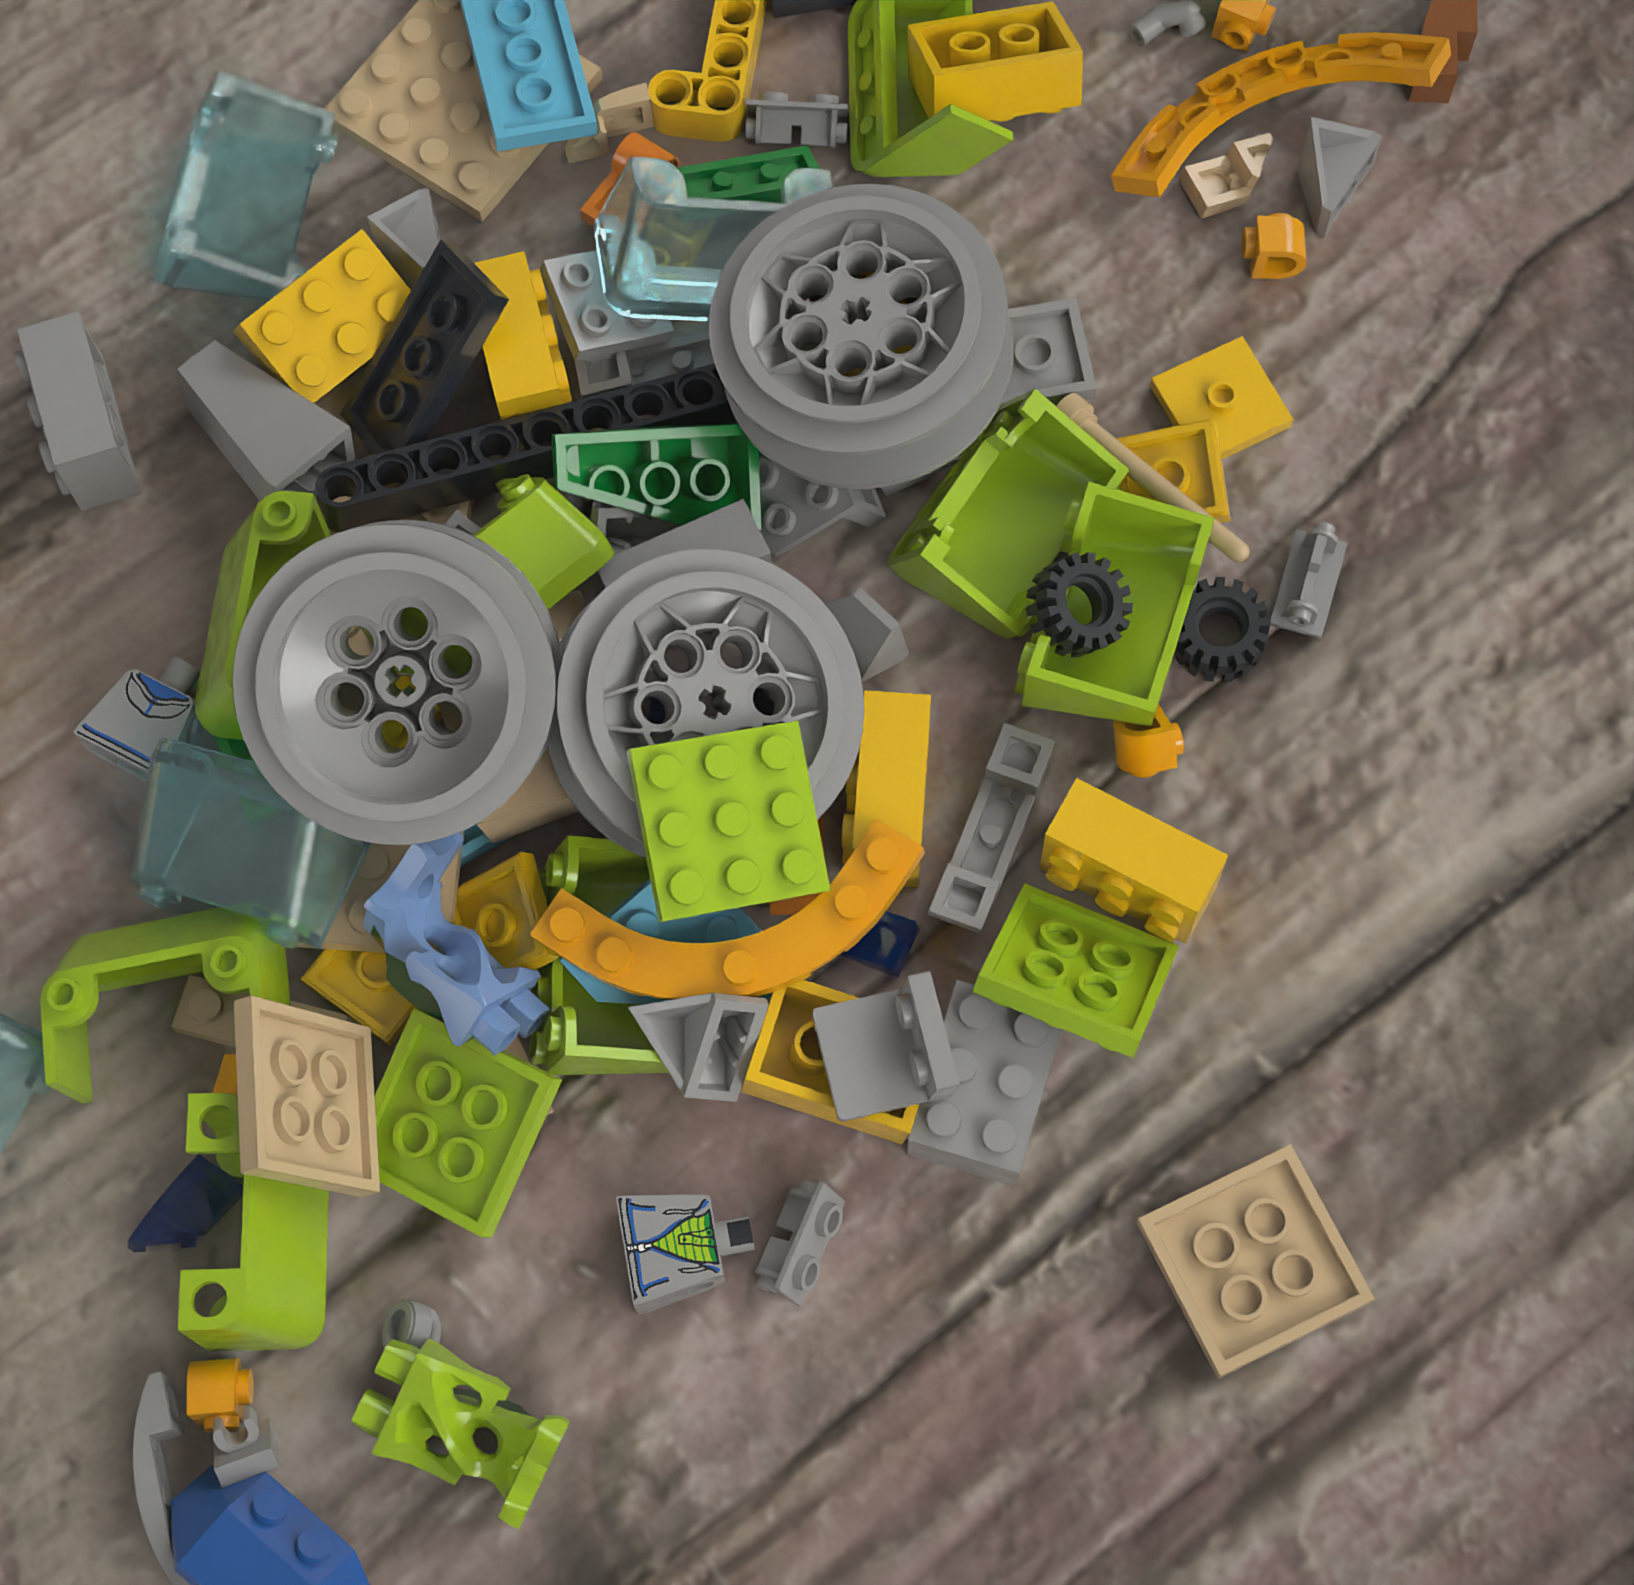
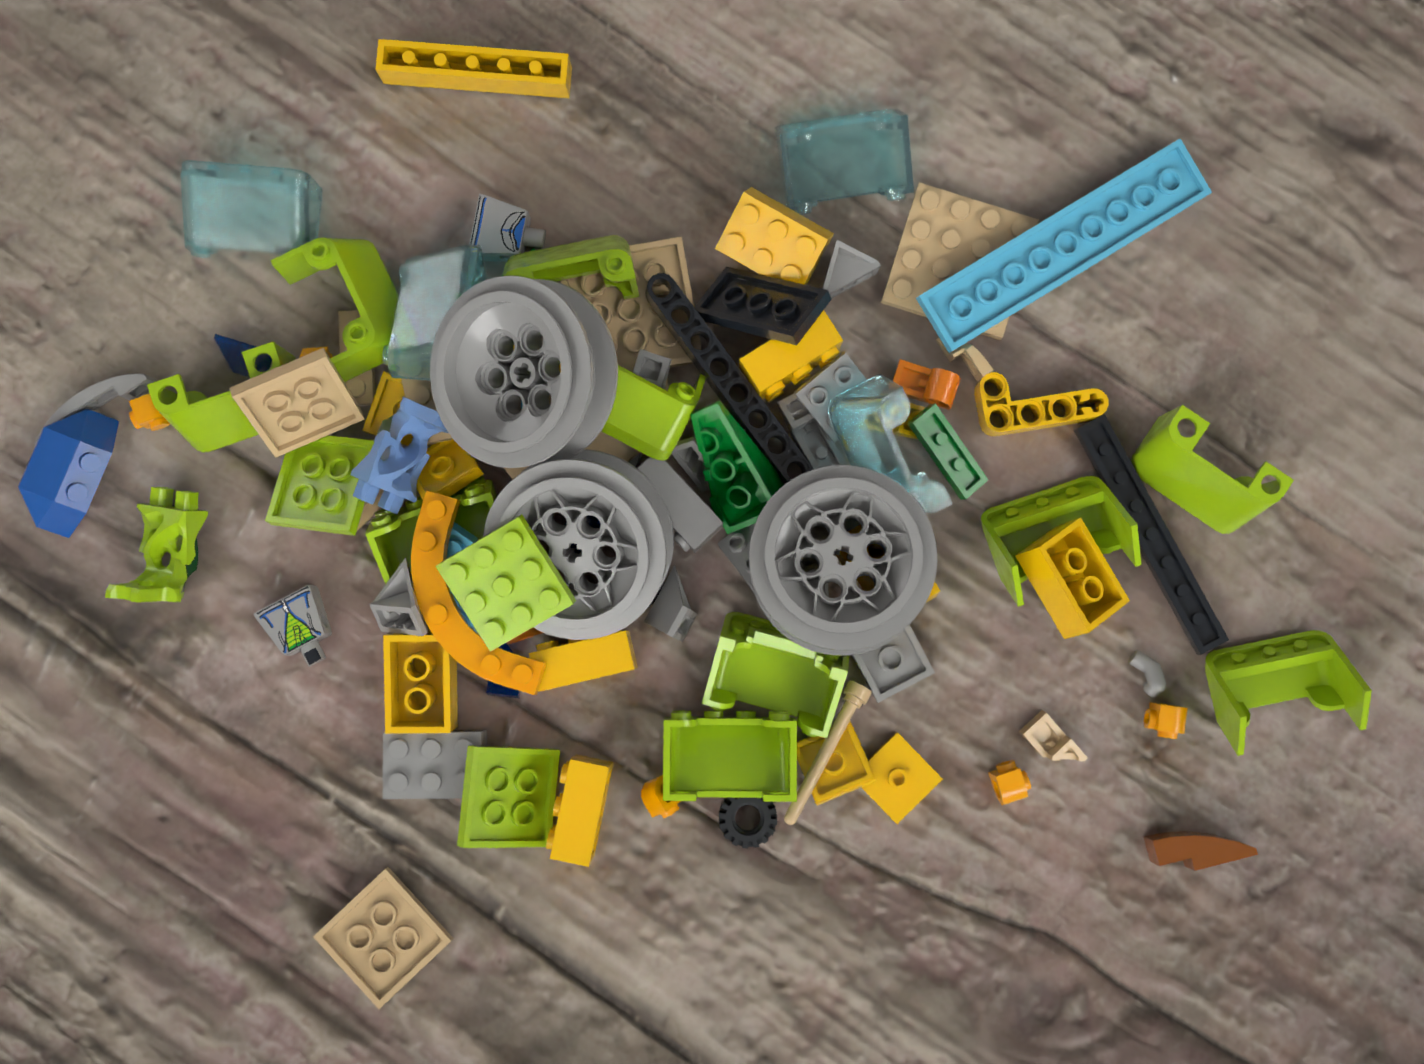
camera: 70 degrees right, 15 degrees up
light grey brick [14,311,142,511] -> none
light grey slope [177,340,355,501] -> none
light grey tile [213,1406,279,1488] -> none
light grey tile [382,1299,441,1349] -> none
light grey hinge [746,92,849,148] -> none
light grey hinge [755,1180,846,1307] -> none
light grey bracket [812,971,960,1122] -> none
light grey slope [928,723,1056,934] -> none
black tyre [1026,552,1133,657] -> none
light orange plate [1111,32,1451,197] -> none
light grey hinge [1270,522,1347,639] -> none
light grey slope [1297,117,1383,237] -> none

